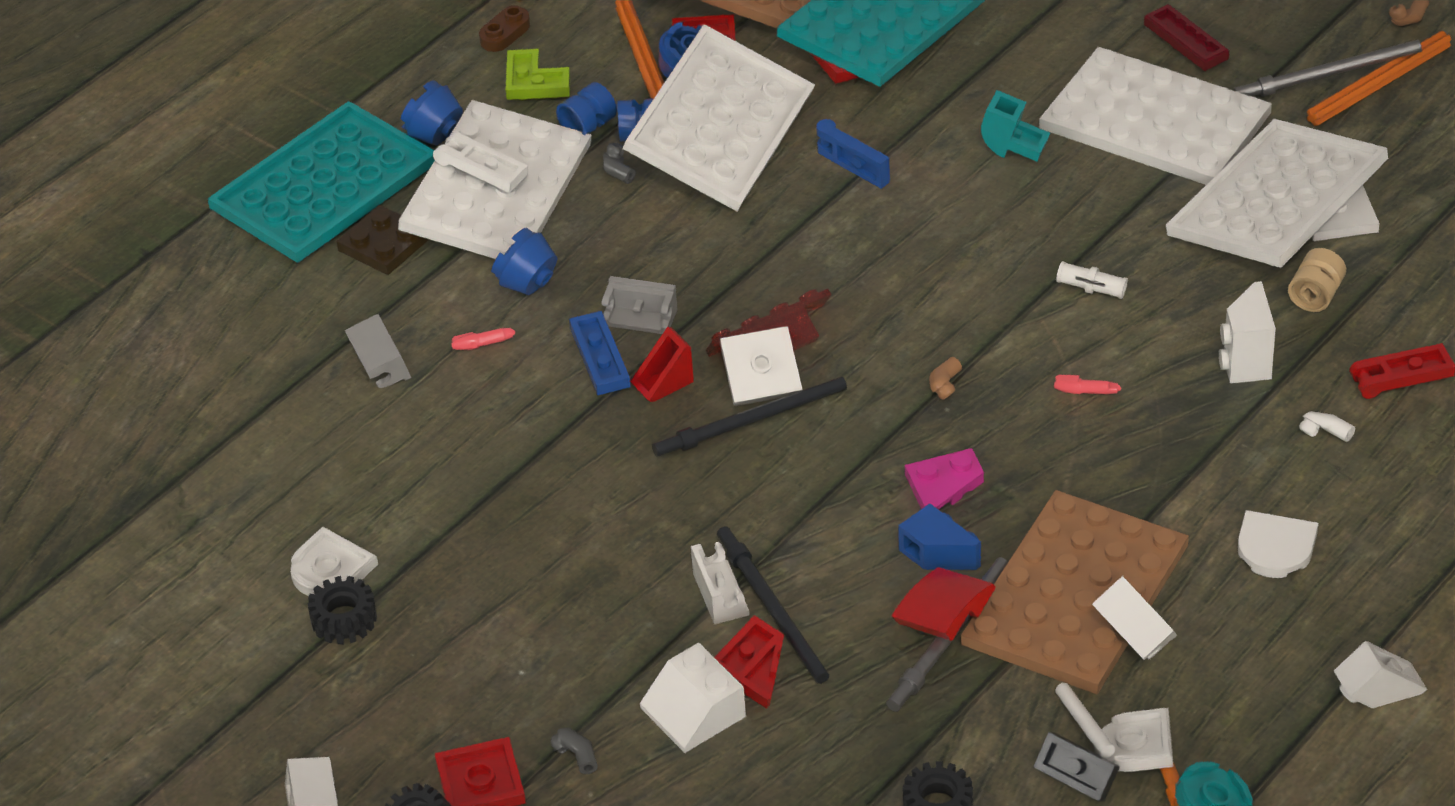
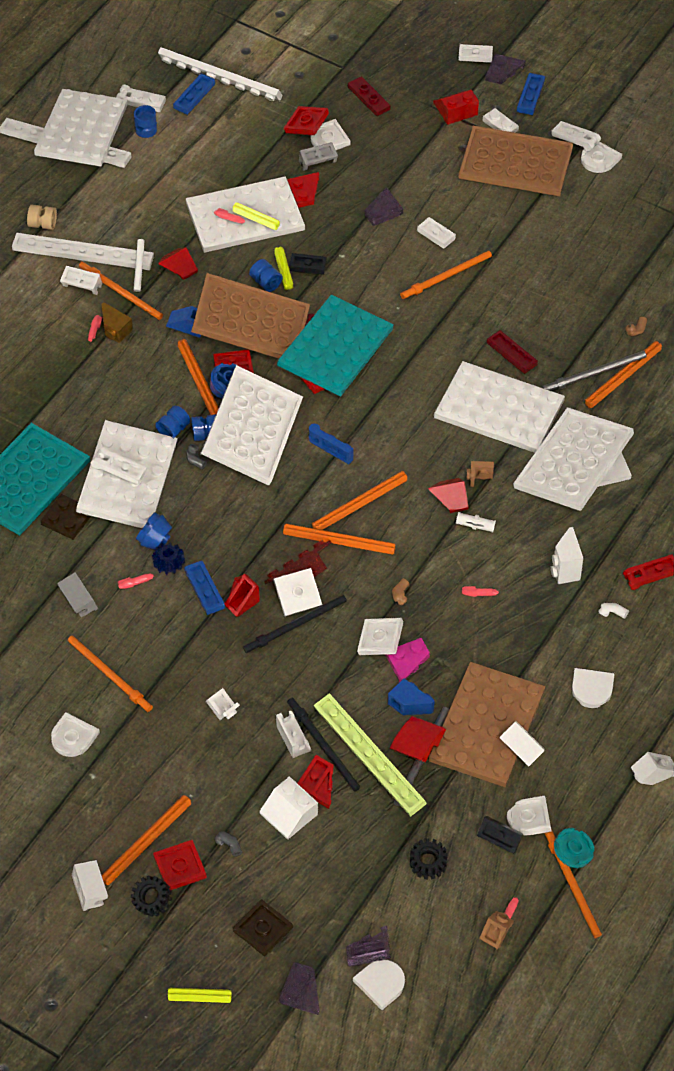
camera: 10 degrees left, 10 degrees up
black tyre [308,576,377,644] -> none
blue cone [400,81,463,145] -> none
reddish brown plate [479,5,530,52] -> none
lime plate [506,49,570,100] -> none
light grey hinge [602,276,677,334] -> none
teal brick [981,90,1050,162] -> none
white bar [1055,683,1115,758] -> none
tan wheel [1288,248,1346,312] -> none
none -> orange bar [68,635,153,712]
none -> orange axle [101,795,191,885]
none -> clear blue gear [152,542,185,575]
none -> white bracket [206,688,240,720]
none -> orange axle [283,524,396,554]
none -> orange axle [312,471,407,530]
none -> yellowish green plate [314,693,426,817]
none -> white plate [357,618,403,655]
none -> slope [428,478,469,513]
none -> medium nougat bracket [467,461,494,487]

